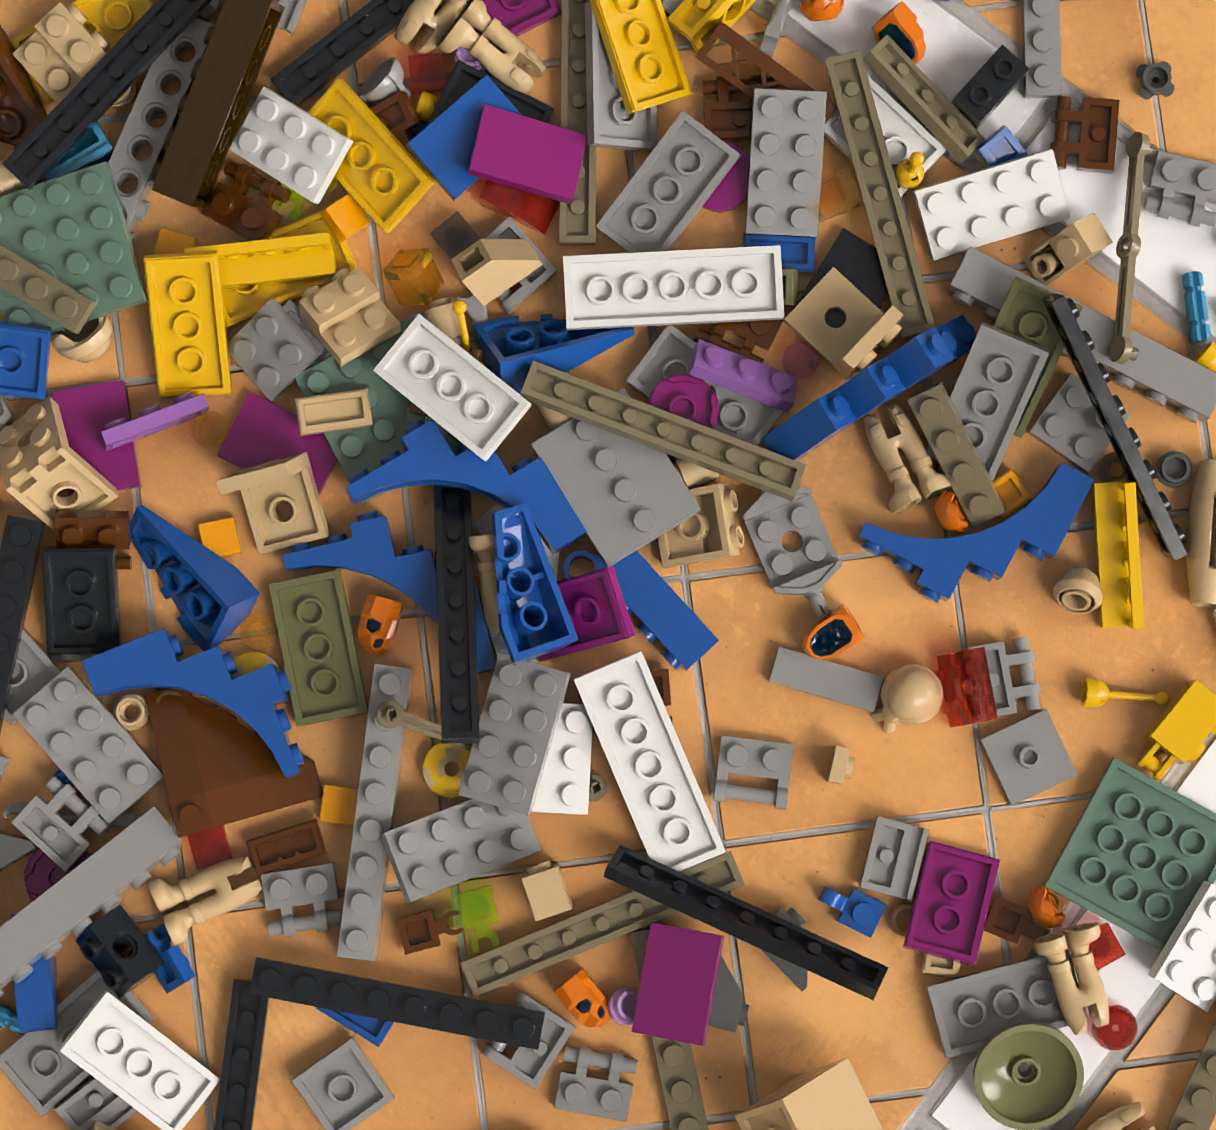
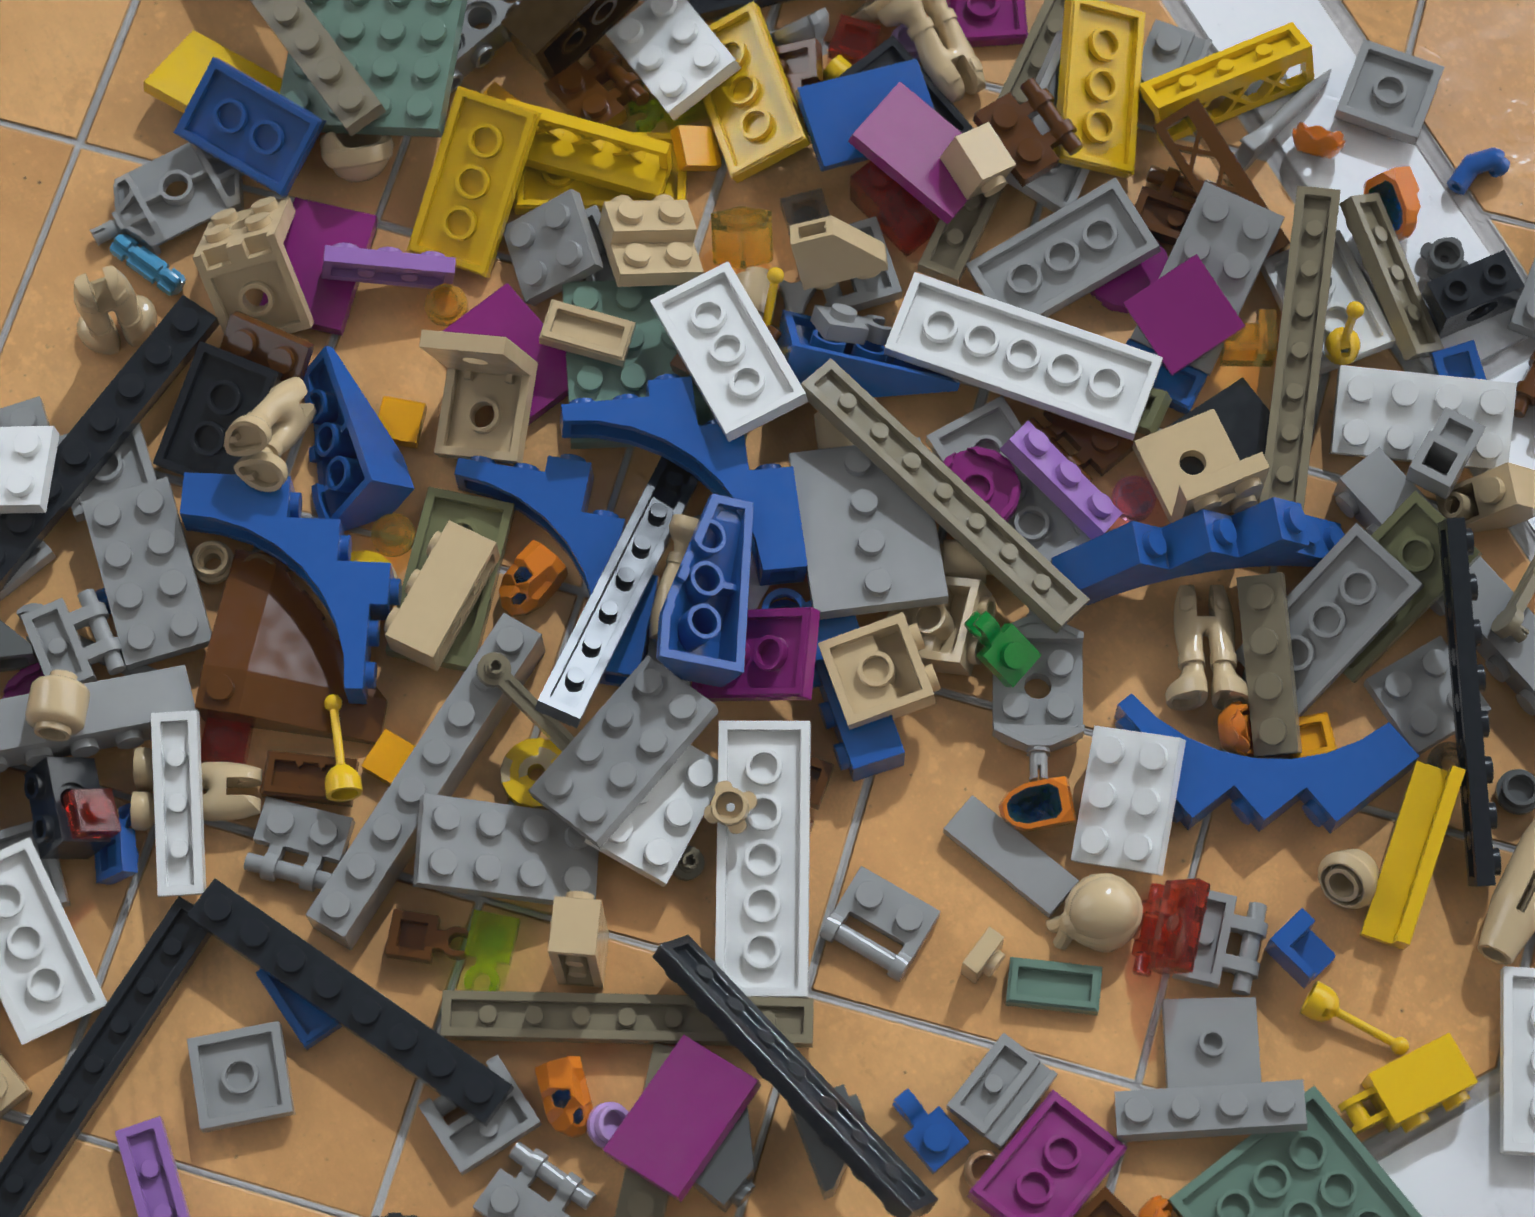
camera: 25 degrees right, 15 degrees down
none -> tan head [25,670,90,741]
none -> clear red plate [63,788,122,839]
none -> white plate [151,710,206,897]
none -> tan piece [224,377,317,492]
none -> yellow hinge [324,694,363,802]
none -> tan brick [384,520,500,672]
none -> tan plate [704,781,757,834]
none -> light grey plate [810,303,892,345]
none -> tan plate [818,612,941,730]
none -> tan brick [940,122,1016,200]
none -> green plate [964,611,1042,687]
none -> reddish brown plate [973,78,1084,187]
none -> sand green tile [1005,957,1102,1015]
none -> white plate [1071,725,1186,876]
none -> light grey plate [1115,1079,1308,1142]
none -> magenta tile [1123,254,1245,377]
none -> blue panel [1264,908,1335,989]
none -> light grey brick [1405,407,1486,500]
none -> dark grey plate [1420,237,1469,280]

